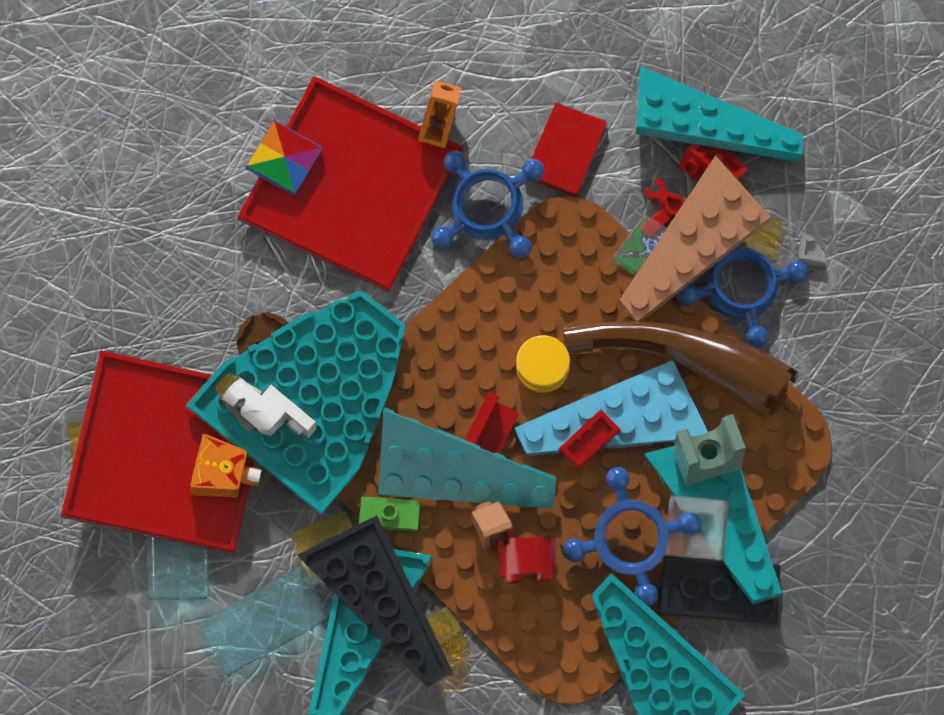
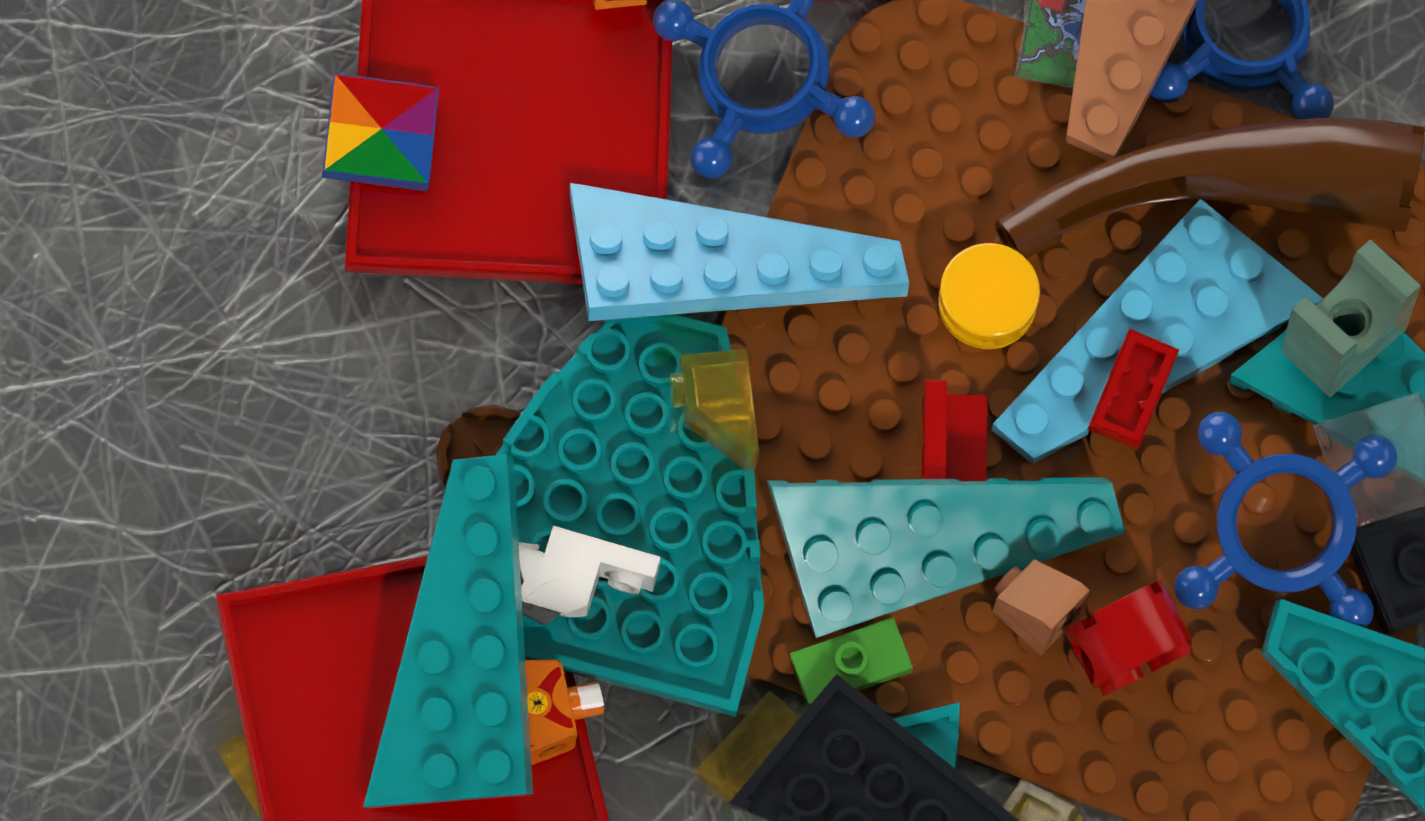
camera: 25 degrees left, 0 degrees up
none -> teal wing [363,454,533,808]
none -> medium azure wing [569,183,909,321]
none -> clear yellow slope [670,349,759,470]

